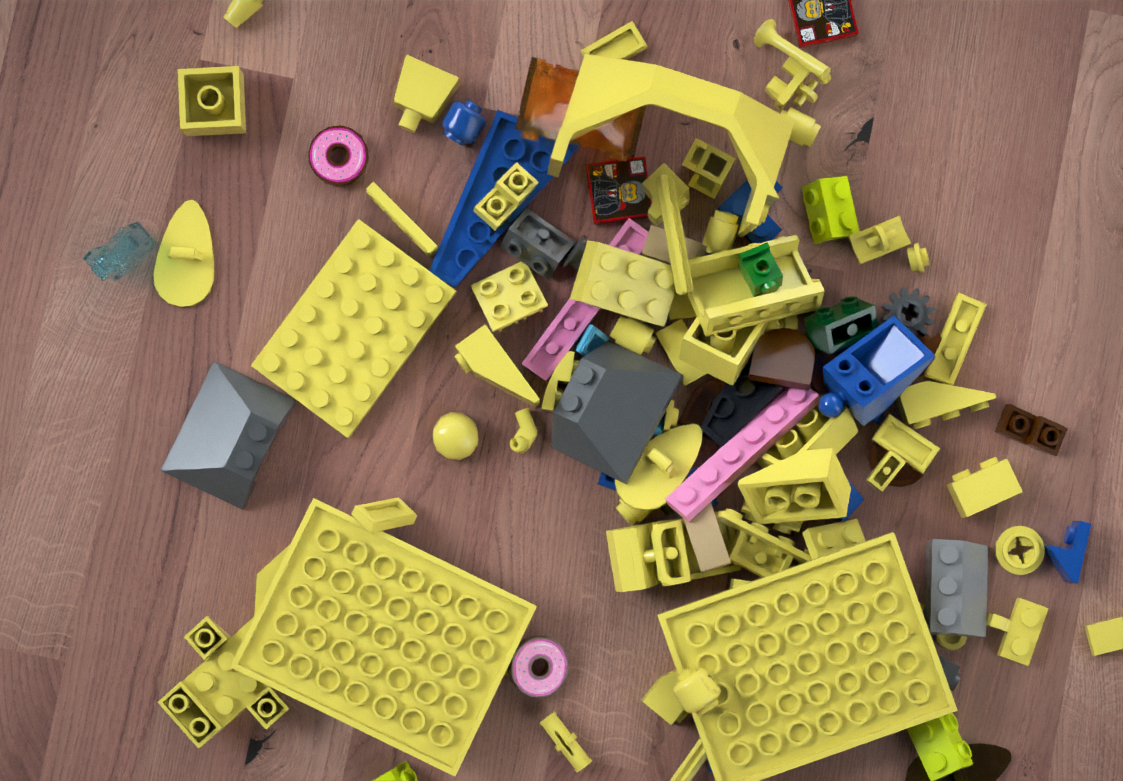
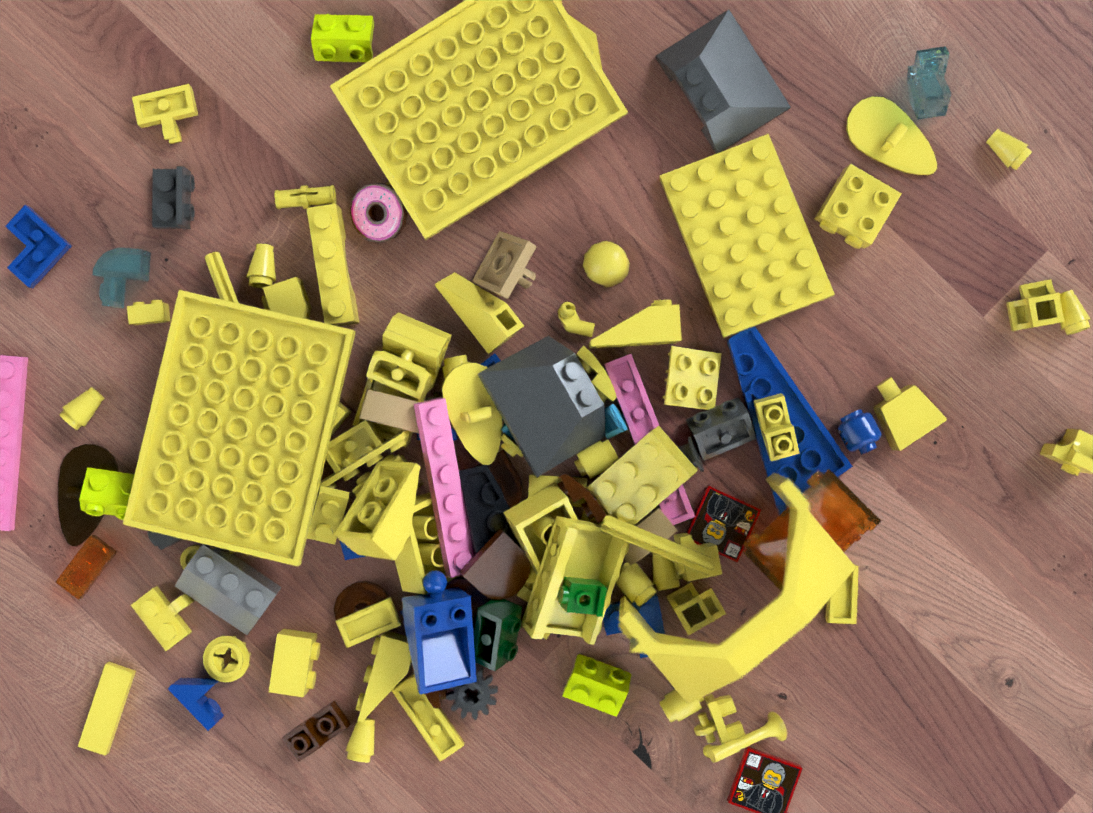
camera: 125 degrees right, 5 degrees up
light yellow brick [178,66,246,137] -> none
tile [308,125,369,186] -> none
light yellow tile [351,497,417,533] -> none
light yellow tile [366,181,438,258] -> none
light yellow head [673,666,720,716] -> none
light yellow hips [848,216,911,265] -> none
light yellow piece [865,450,906,493] -> none
light yellow plate [907,243,930,273] -> none
none -> clear orange plate [56,534,117,600]
none -> light yellow cone [246,244,276,289]
none -> light yellow arch [306,203,360,326]
none -> light yellow cone [345,717,375,763]
none -> light yellow slope [435,272,524,354]
none -> tan tile [472,231,537,299]
none -> reddish brown slope [557,472,606,524]
none -> light yellow cone [652,553,682,591]
none -> light yellow brick [815,164,902,249]
none -> light yellow cone [986,129,1032,170]
none -> light yellow brick [1006,279,1065,331]

